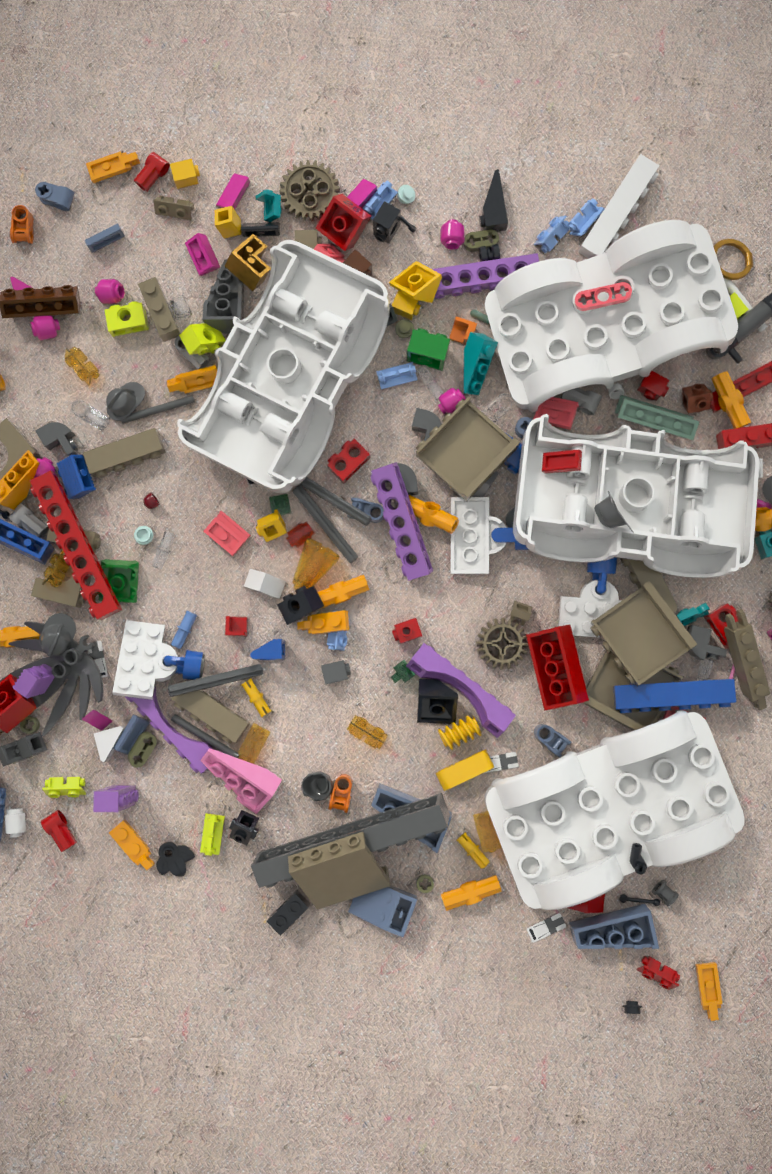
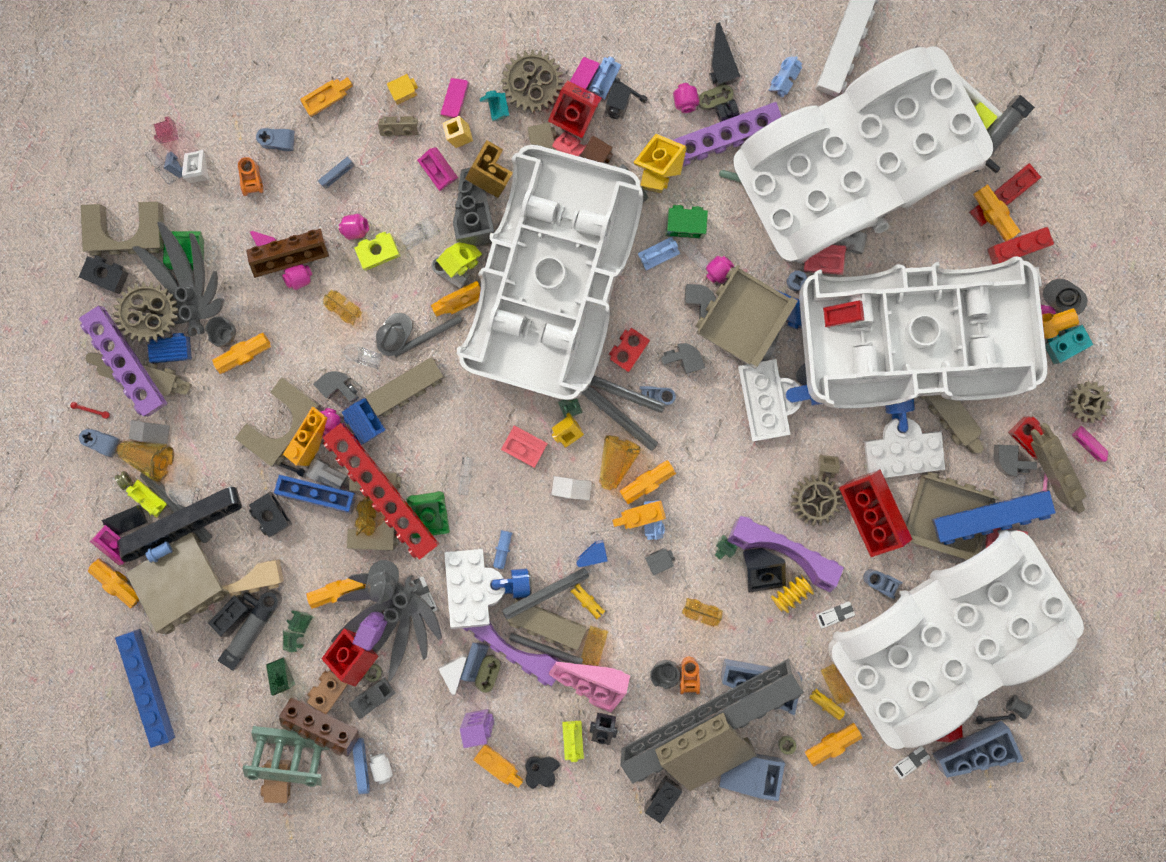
camera: 10 degrees left, 5 degrees up
red piece [41,810,77,852] -> none
neon yellow hinge [42,777,86,798] -> none
dark pink sticker [82,710,113,730] -> none
red piece [134,152,170,192] -> none
light aqua plate [134,526,154,545] -> none
dark tan brick [138,277,181,342] -> none
dark red hinge [143,492,160,509] -> none
red panel [225,616,248,637] -> none
black slope [241,222,280,237] -> none
black brick [277,586,324,625] -> none
clear red brick [286,521,315,548] -> none
medium lavender brick [371,462,433,581] -> none
red brick [392,618,422,644] -> none
olive plate [395,319,414,338] -> none
light aqua plate [397,185,415,204] -> none
light orange piece [408,495,459,534] -> none
yellow beam [435,749,494,791] -> none
orange panel [449,317,477,345] -> none
teal slope [464,332,498,395] -> none
light blue hinge [568,198,605,237] -> none
coral beam [575,282,632,311] -> none
dark tan panel [590,581,697,687] -> none
dark grey piece [594,491,634,533] -> none
sand green fence [614,395,700,440] -> none
black plate [623,1001,642,1014] -> none
black arm [630,843,647,875] -> none
red hinge [636,956,680,990] -> none
red brick [637,371,670,401] -> none
teal plate [676,603,710,626] -> none
copper brick [682,384,713,414] -> none
light orange hinge [695,962,723,1021] -> none
pearl gold piece [713,239,753,280] -> none

